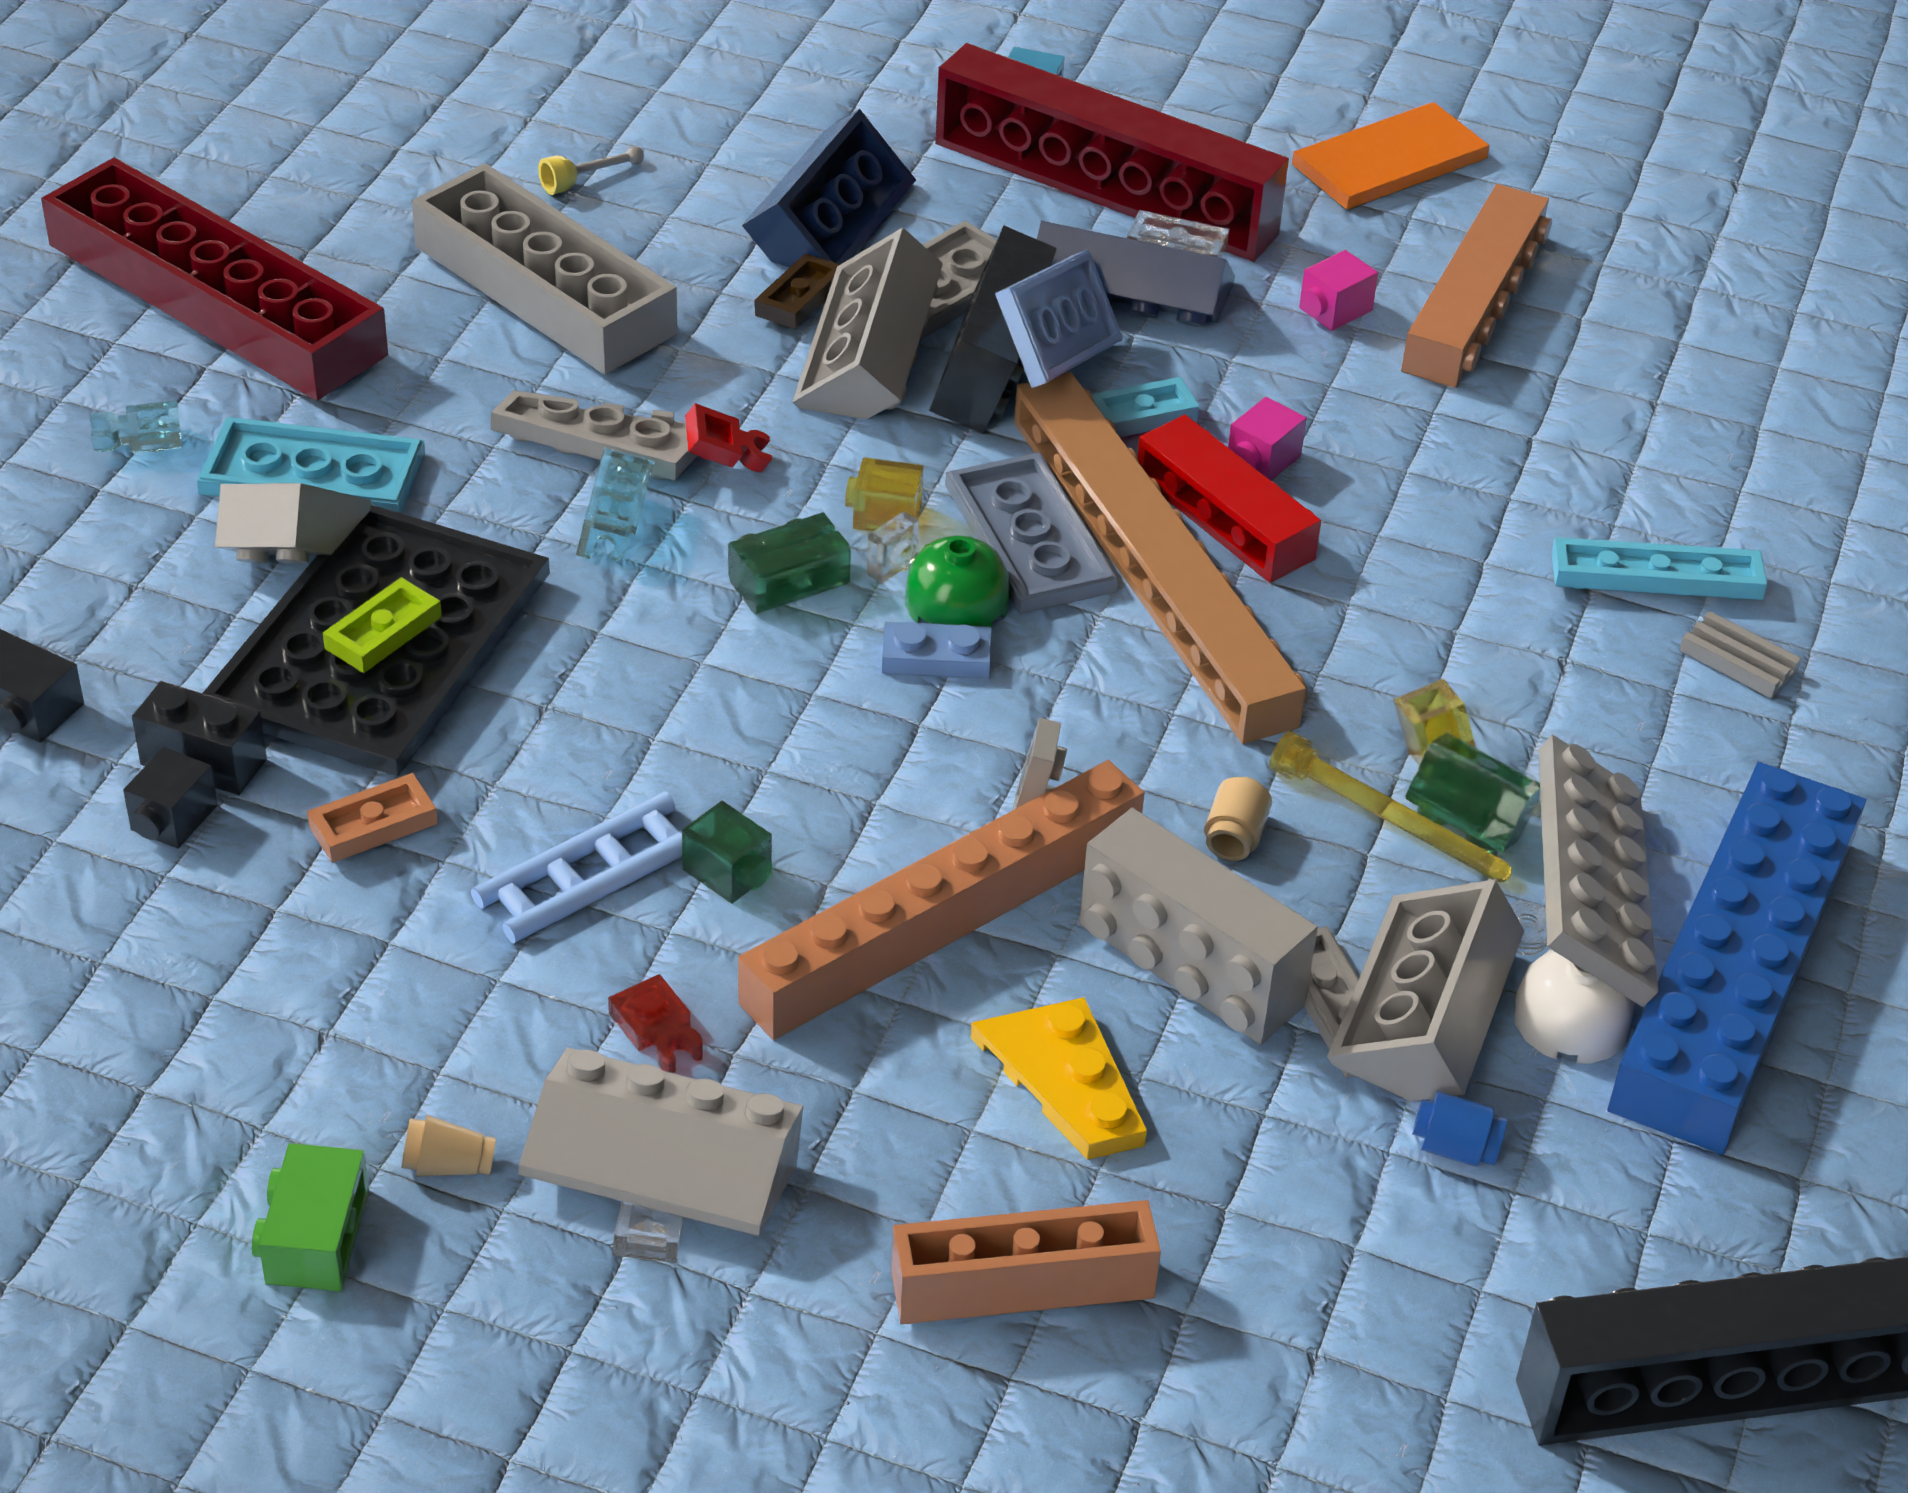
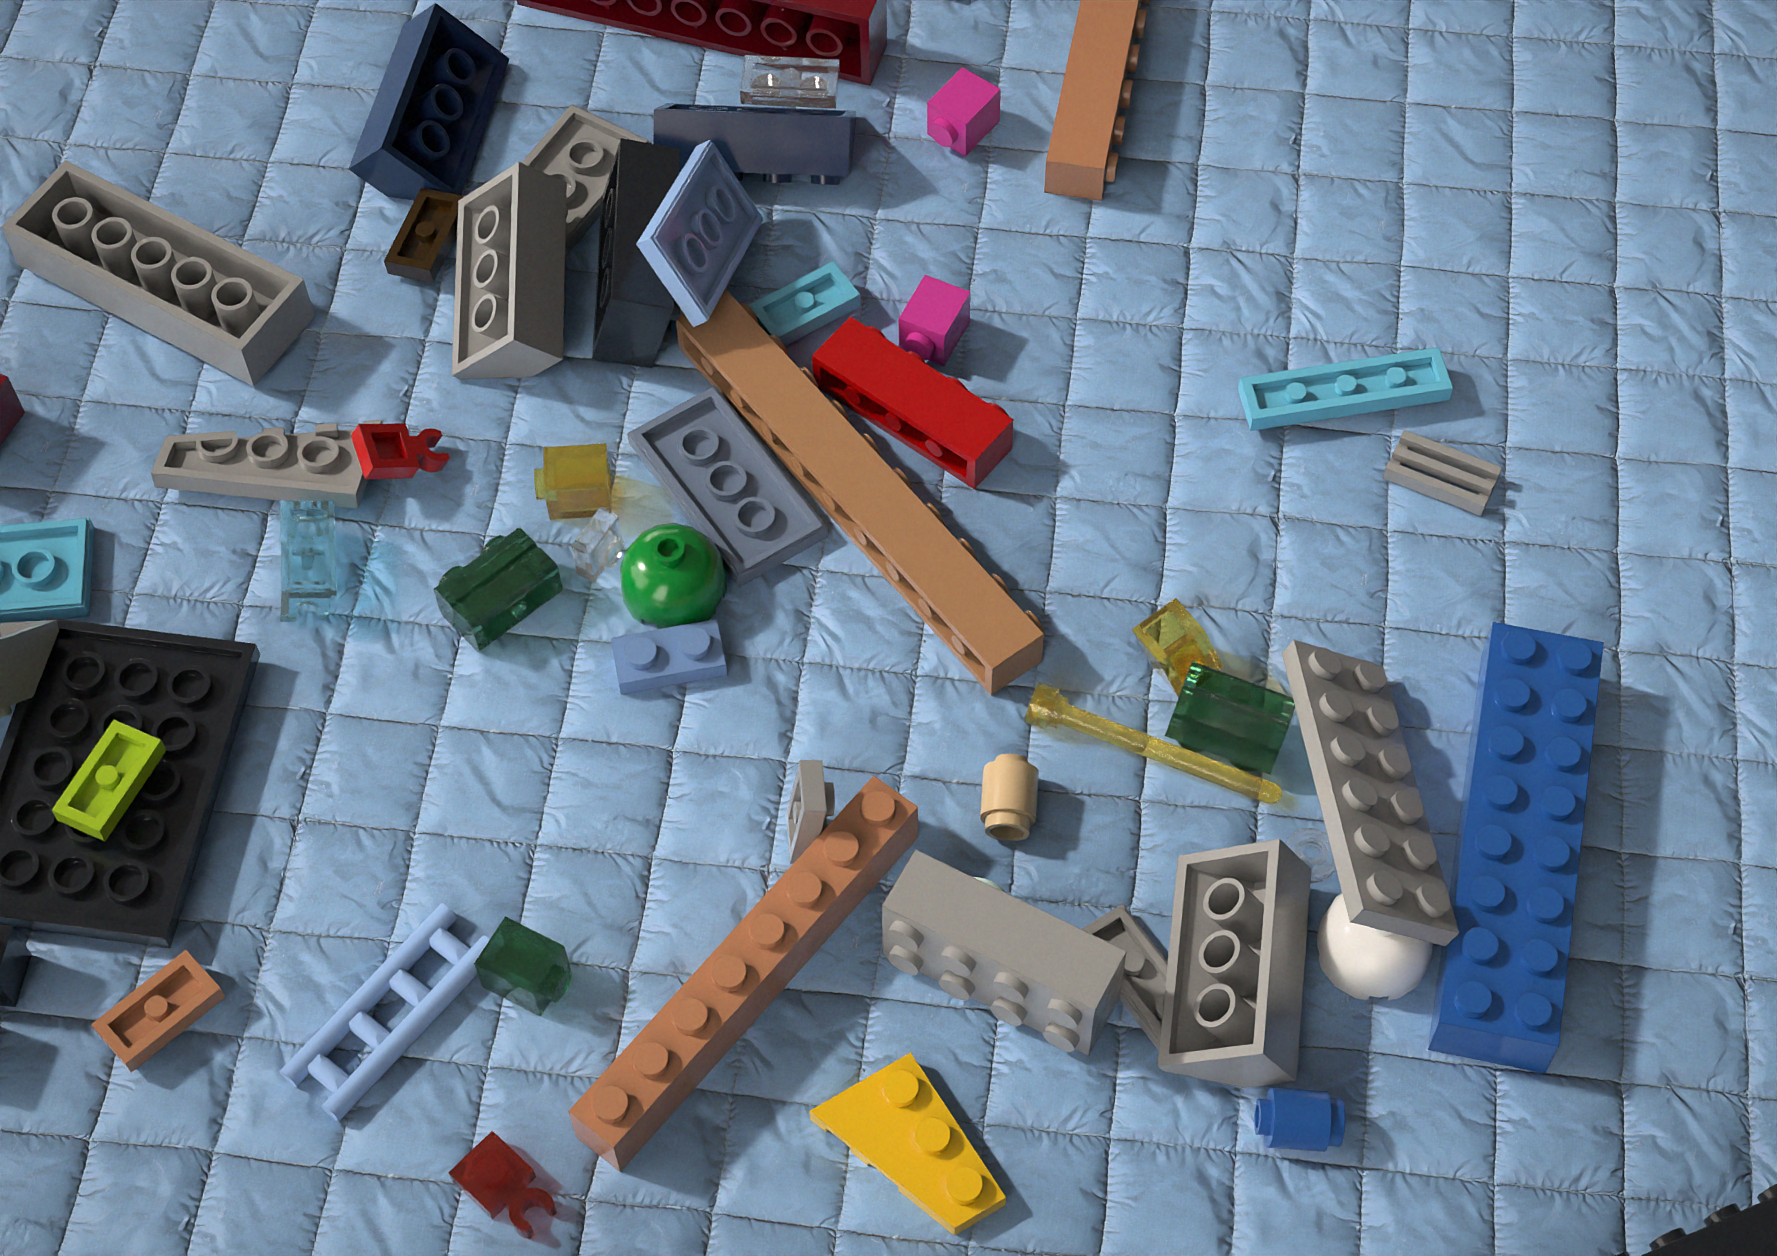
camera: 10 degrees left, 15 degrees up
light yellow hinge [538,146,644,195] -> none

